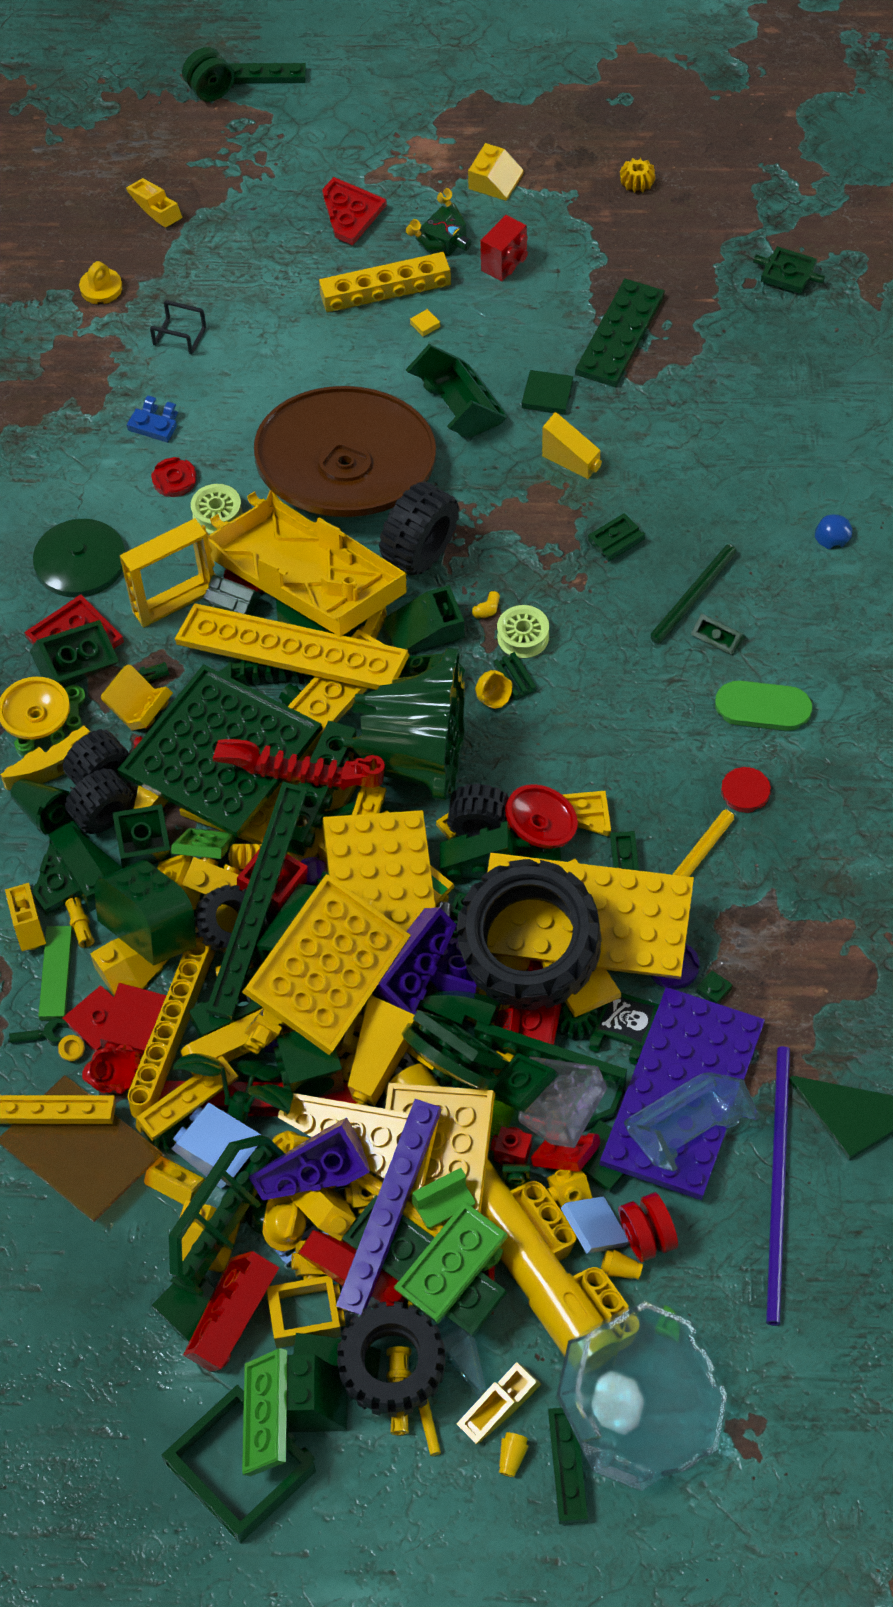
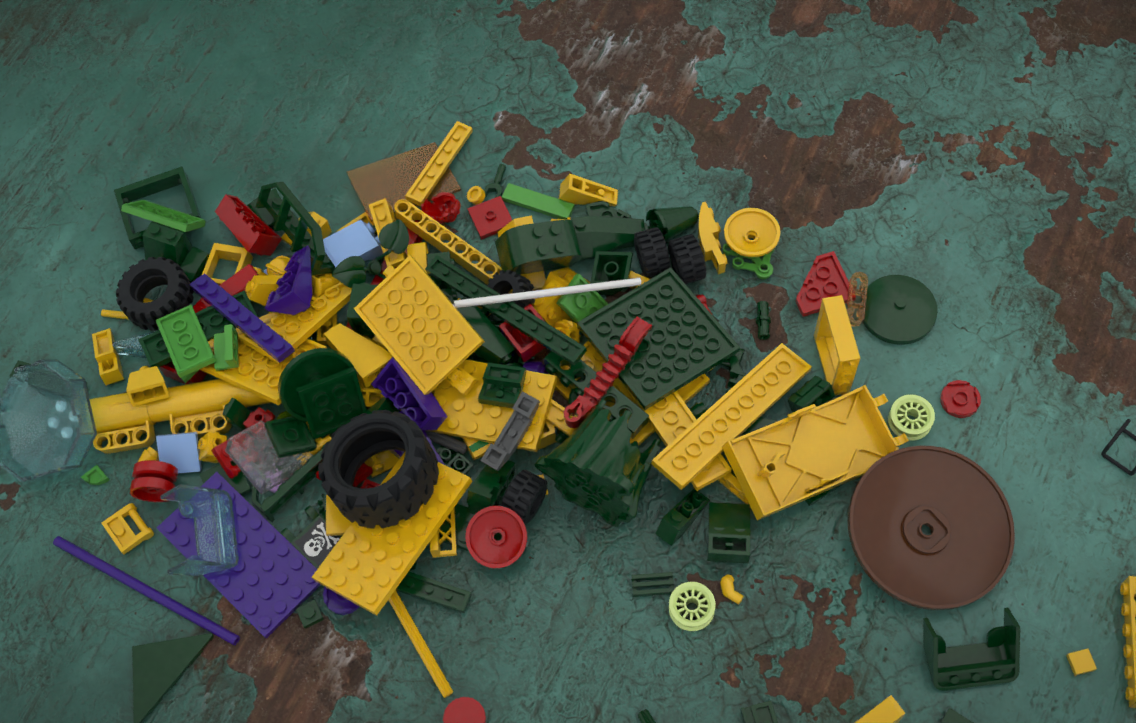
camera: 115 degrees right, 5 degrees up
dark green slope [30,620,119,688] -> none
red brick [100,983,167,1059] -> none
yellow bracket [101,665,173,730] -> none
blue plate [126,396,178,443] -> none
black tyre [379,482,460,575] -> none
yellow hair [475,670,512,709] -> none
yellow cone [498,1432,529,1478] -> none
yellow wing [563,791,611,836] -> none
none -> yellow plate [101,503,154,555]
none -> yellow torso [126,366,170,407]
none -> white piece [453,278,641,308]
none -> dark green slope [478,363,526,408]
none -> dark grey slope [480,391,540,471]
none -> clear orange beam [846,272,868,326]

